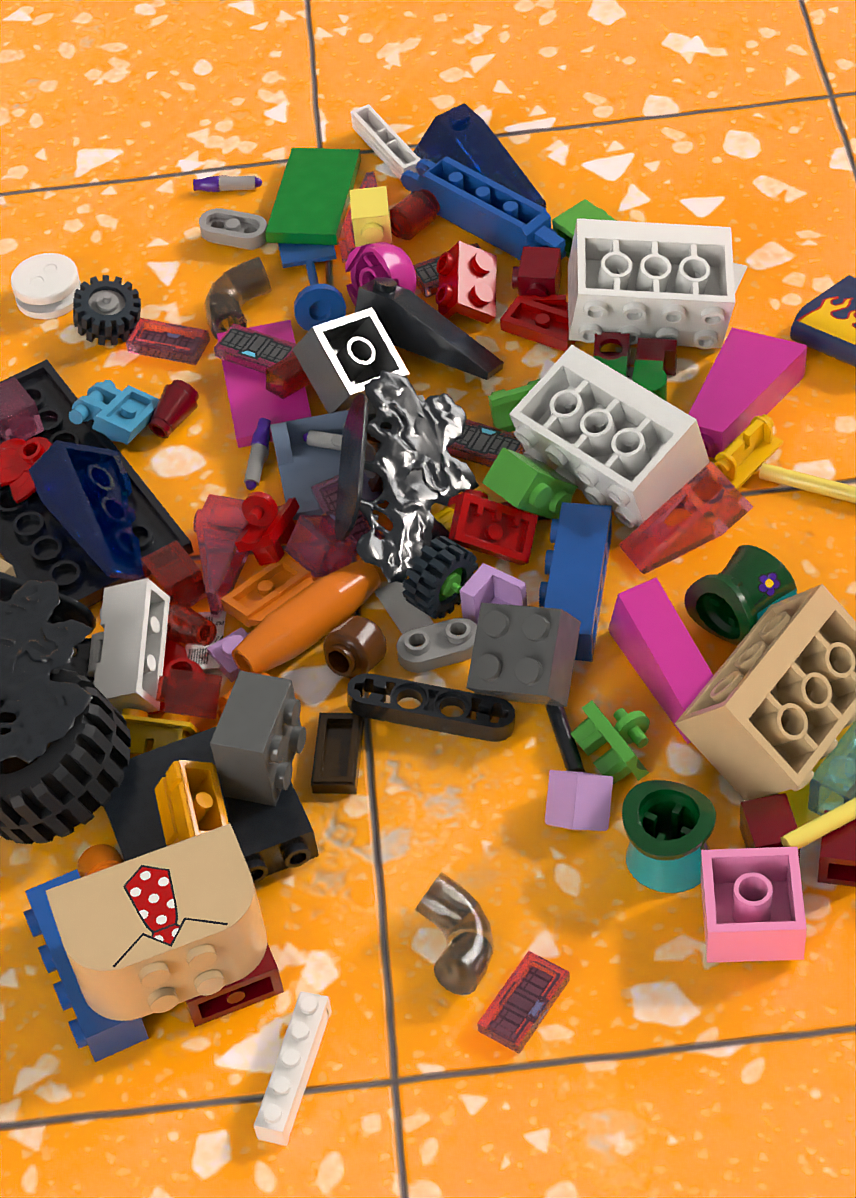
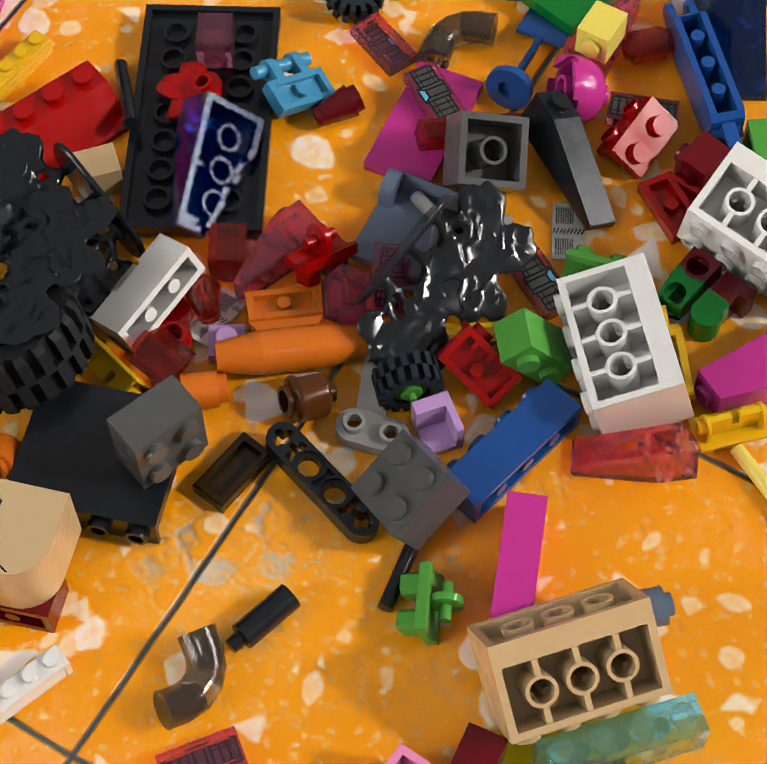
camera: 30 degrees right, 10 degrees up
light orange brick [154,760,229,846] -> none
piece [244,418,271,490] -> none
lavender panel [545,770,613,831] -> none
dark green hat [622,780,716,893] -> none
dark green hat [684,545,797,646] -> none
none -> black cylinder [225,584,300,653]
none -> clear sticker [551,202,585,260]

